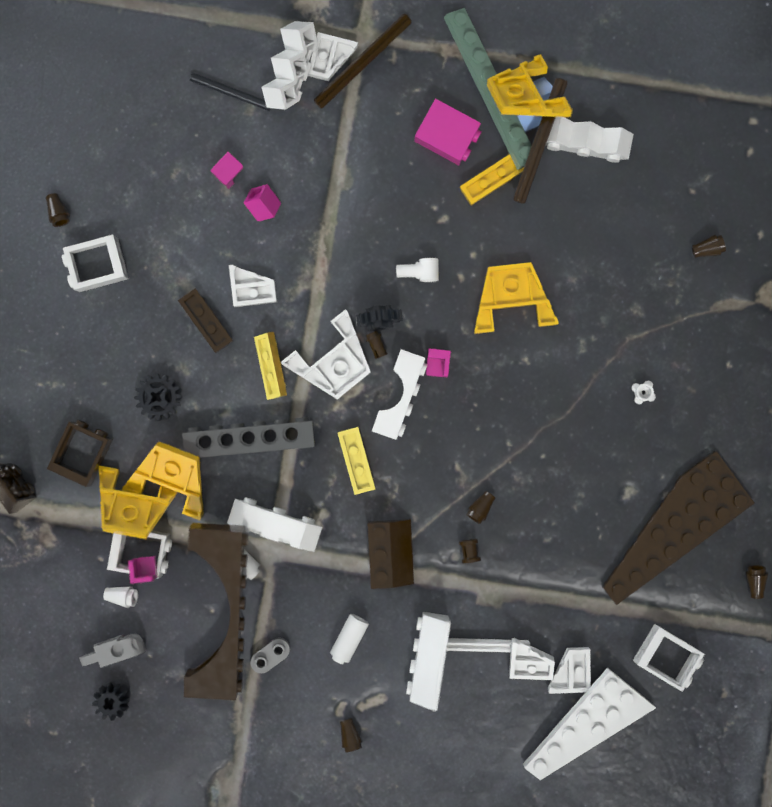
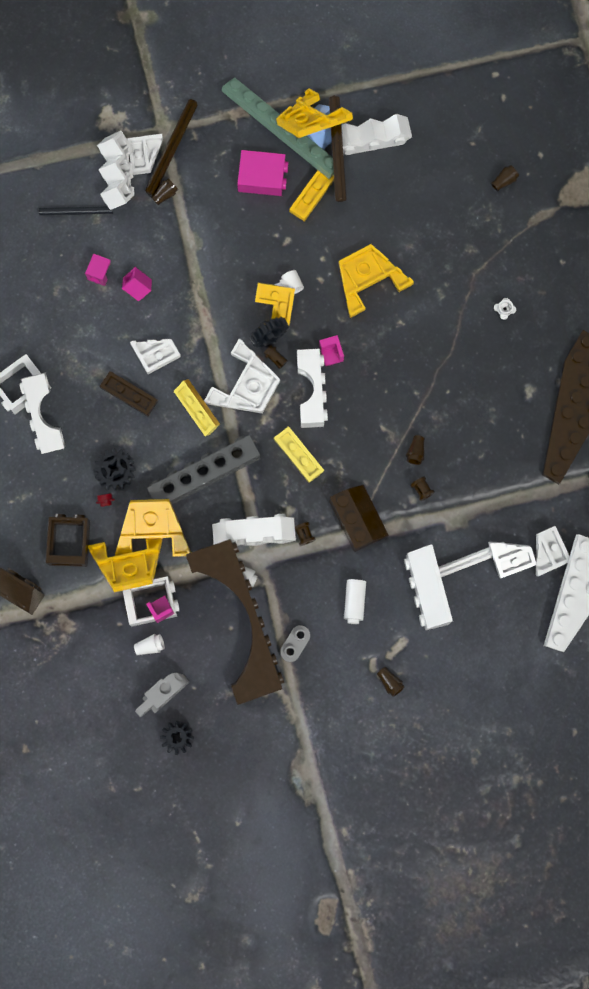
camera: 25 degrees left, 10 degrees down
none -> white arch [20,372,65,454]
none -> dark red plate [96,493,115,507]
none -> dark brown cone [151,178,179,206]
none -> yellow plate [255,282,295,325]
none -> dark brown bush [295,522,316,546]

